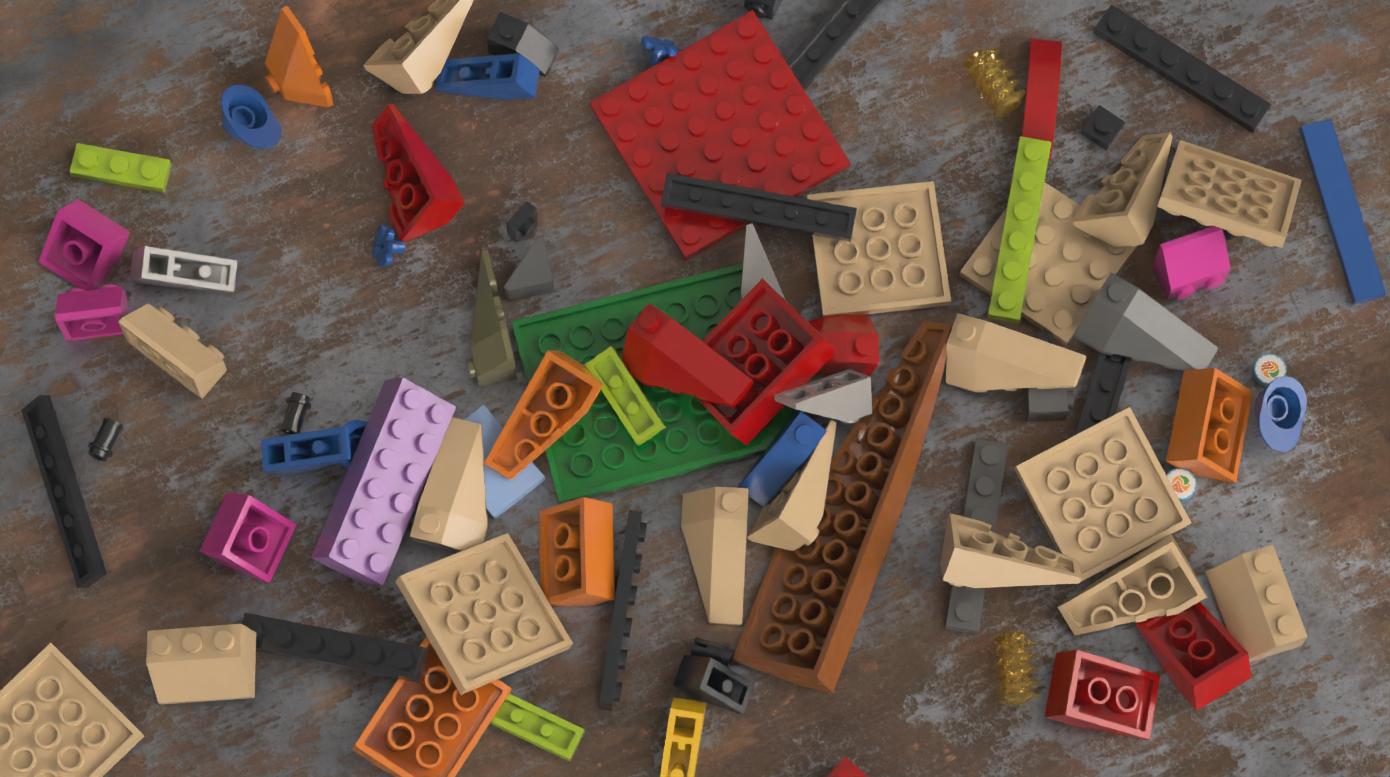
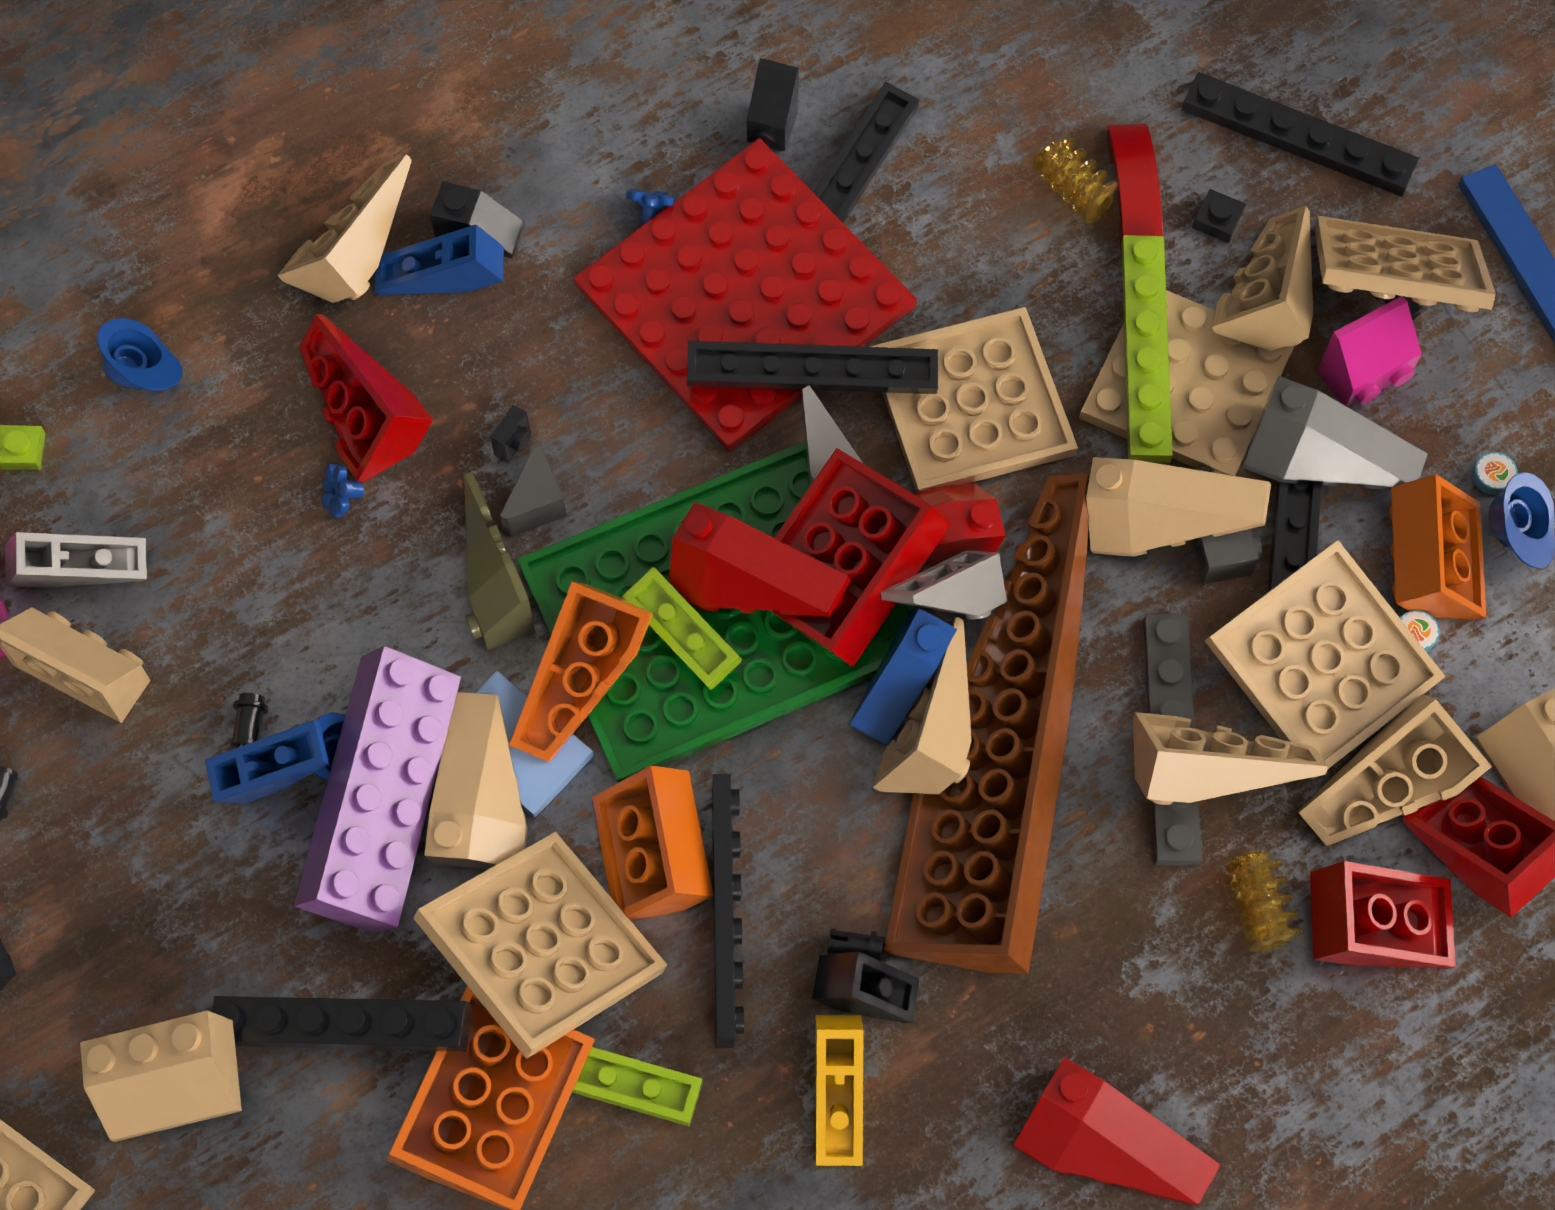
camera: 10 degrees left, 5 degrees down
dark pink slope [200,492,297,583] -> none
orange wedge [264,5,334,108] -> none
tan wedge [681,487,749,626] -> none

